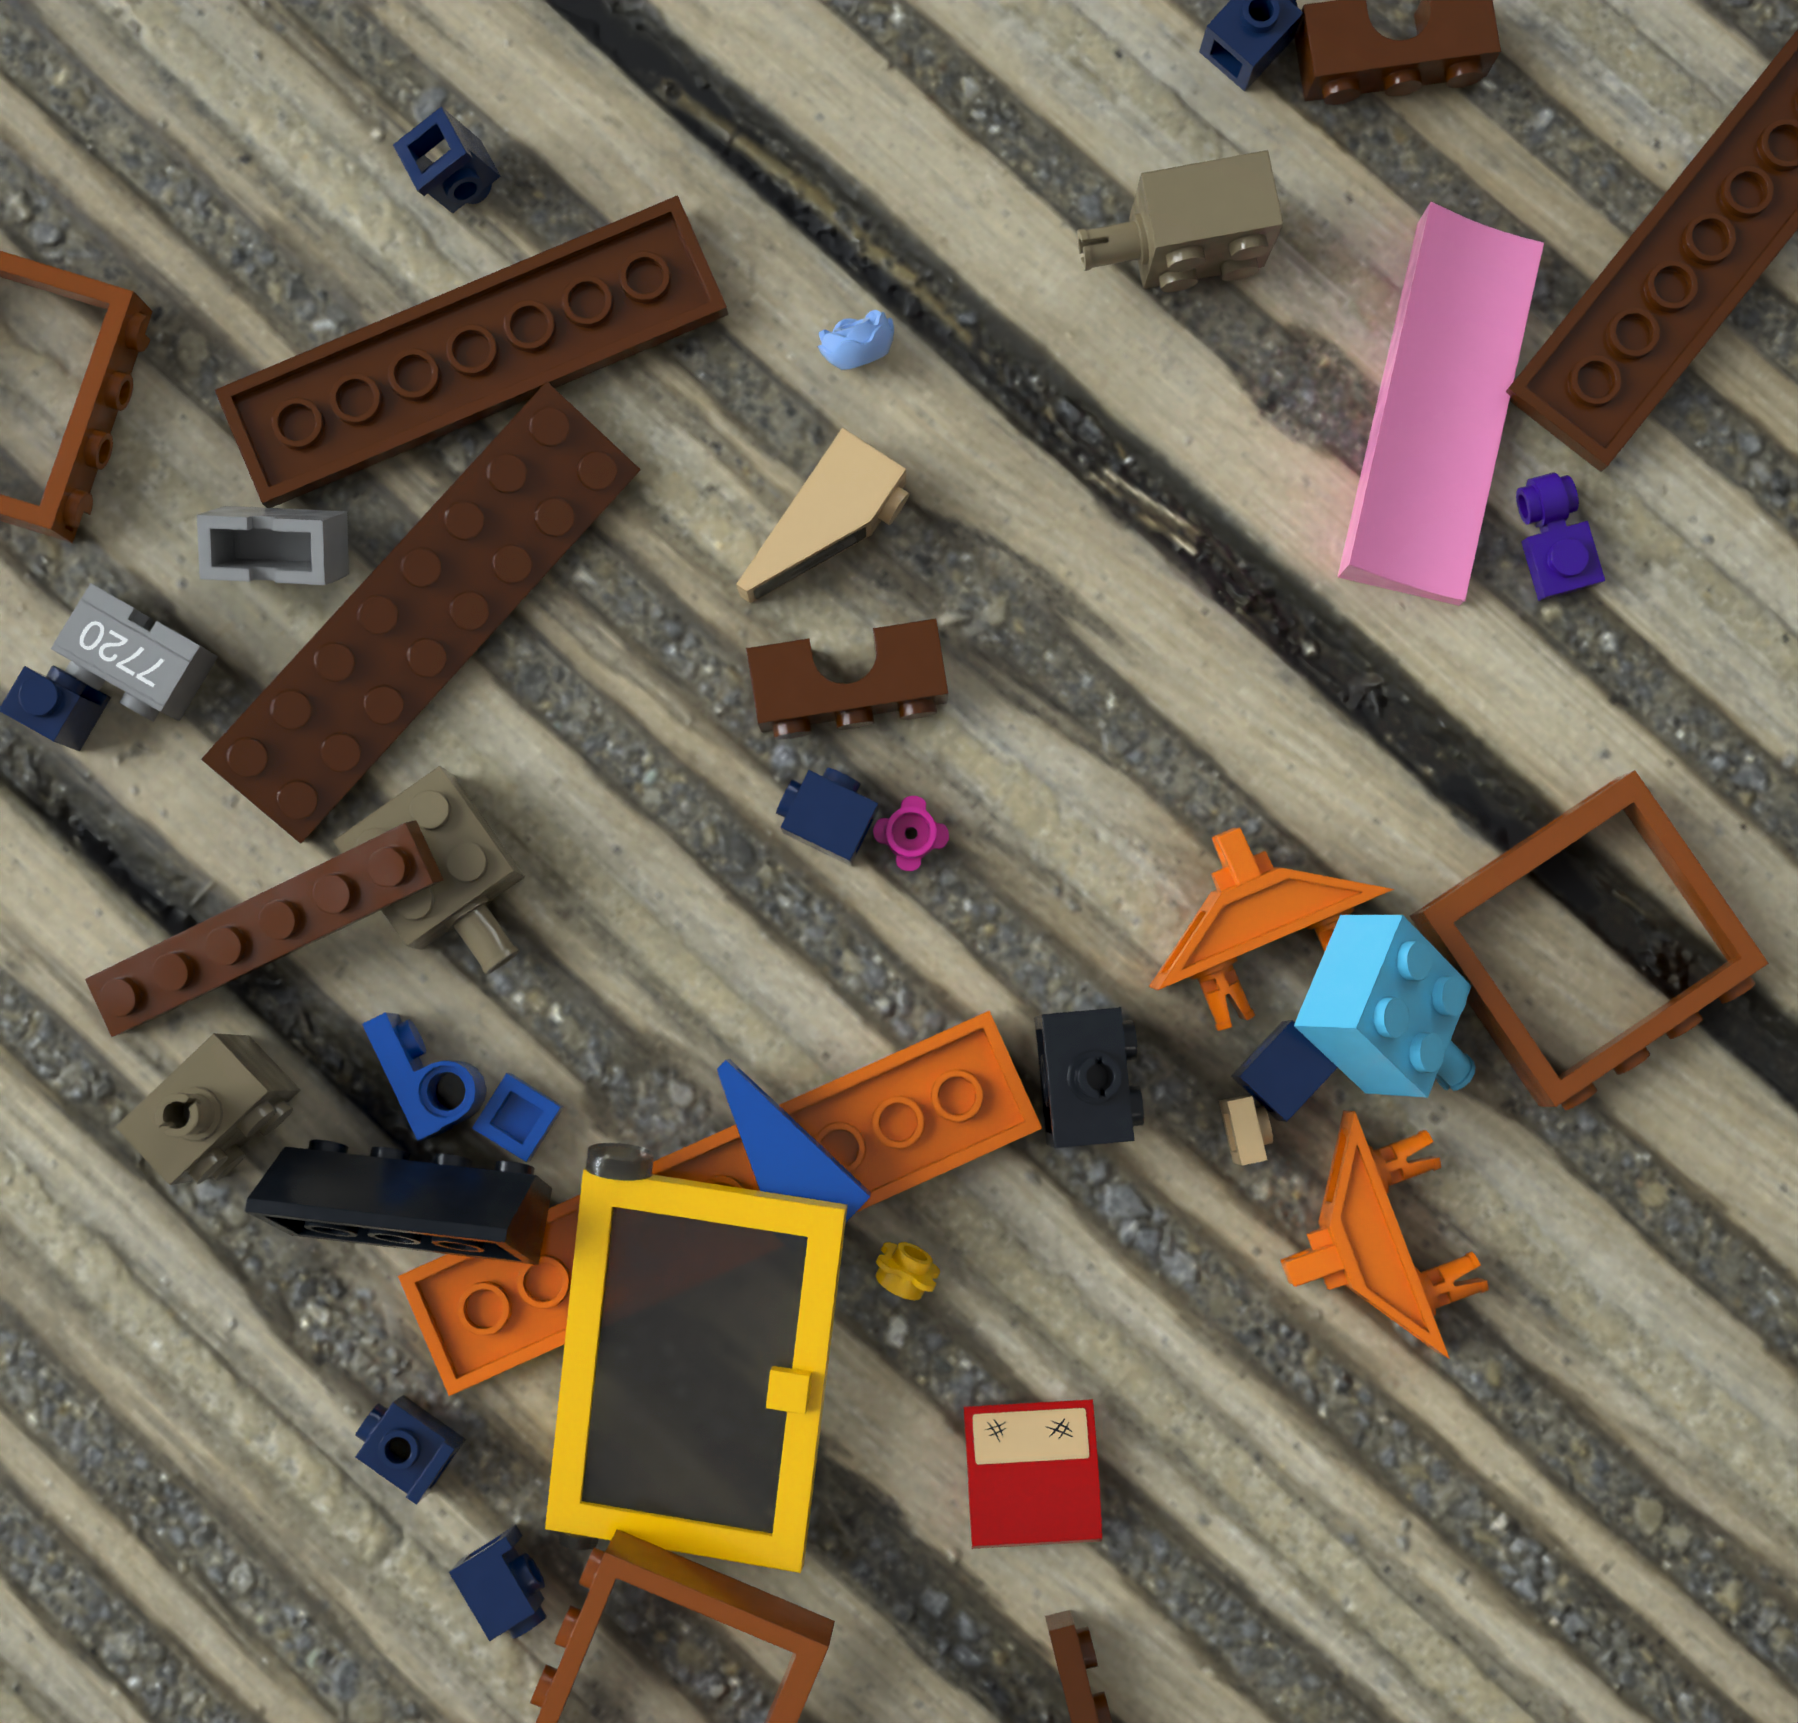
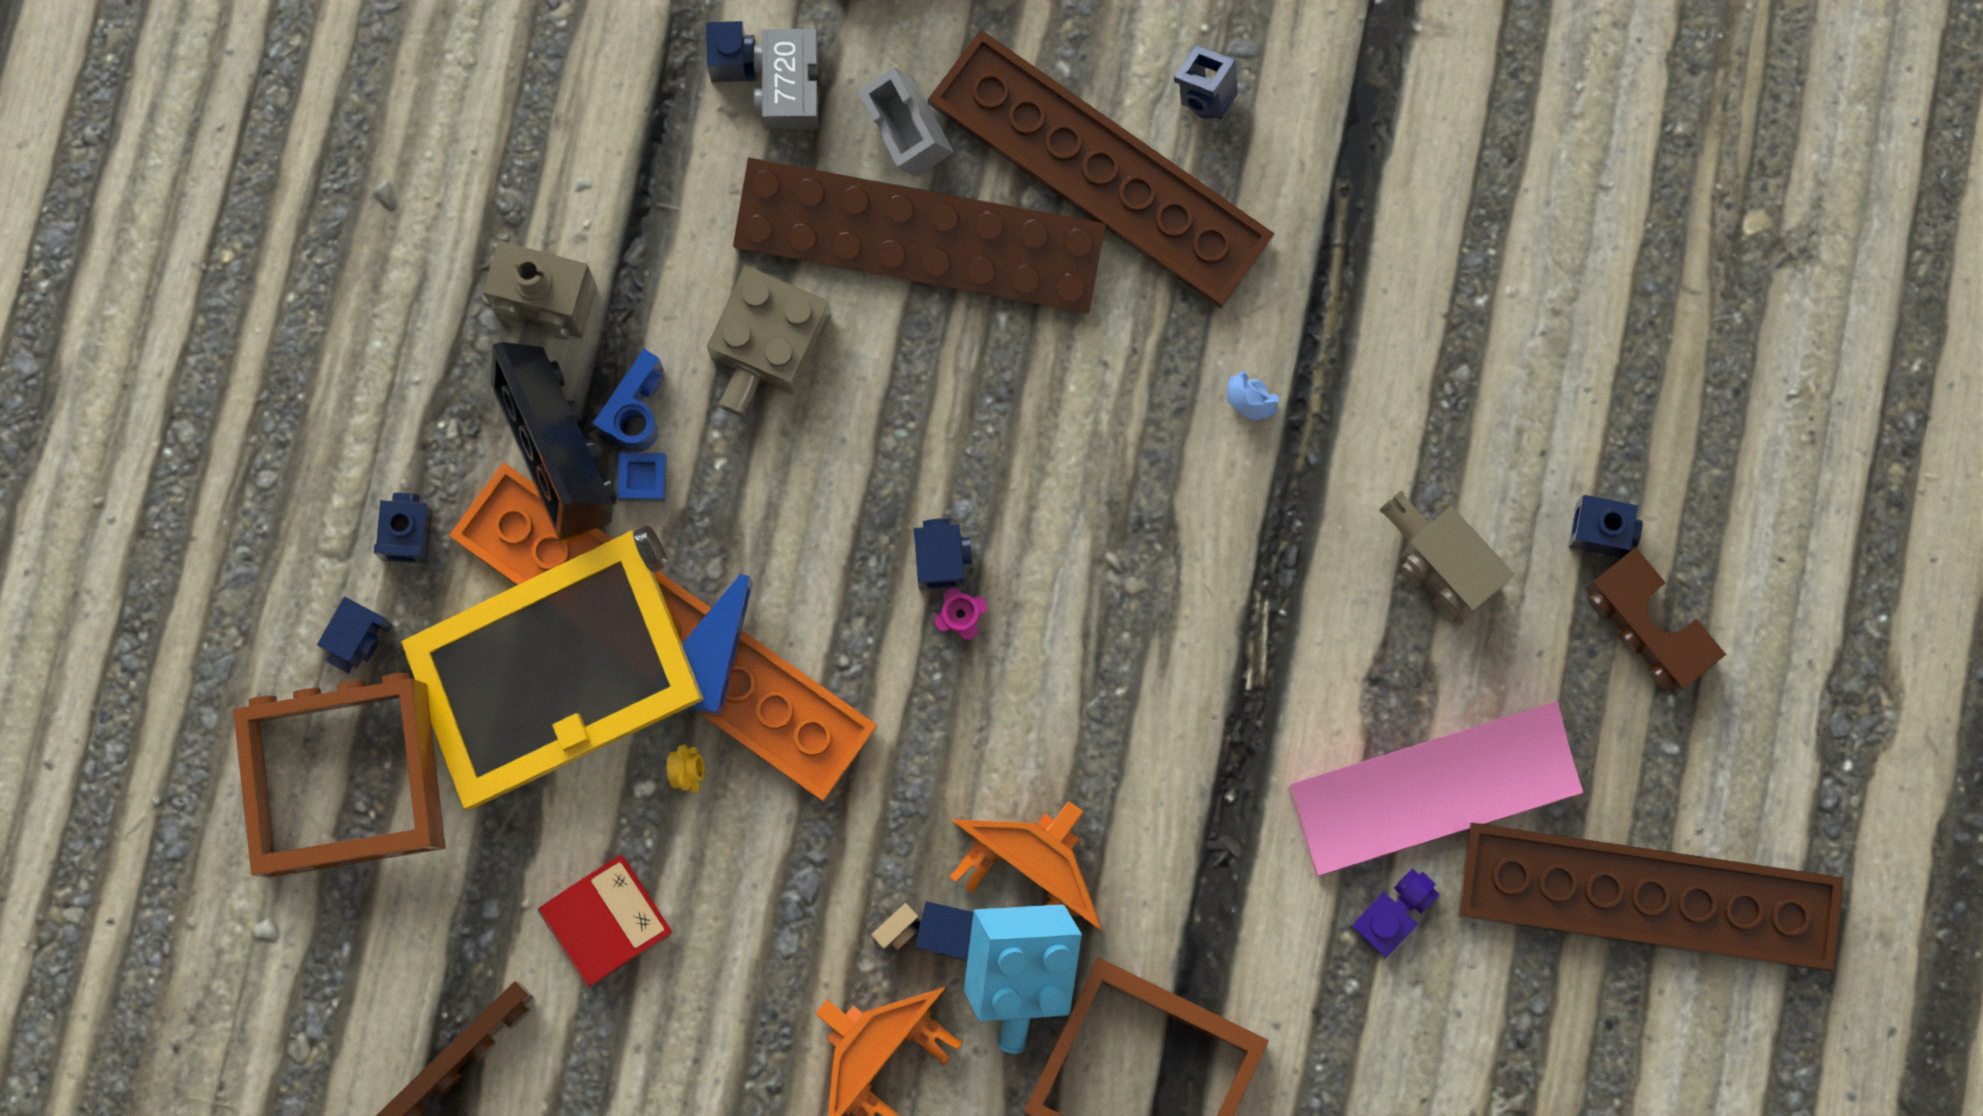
camera: 60 degrees right, 5 degrees down
reddish brown plate [85,820,443,1037] -> none
tan slope [736,427,910,604] -> none
reddish brown arch [746,618,948,740] -> none
black brick [1034,1007,1144,1148] -> none

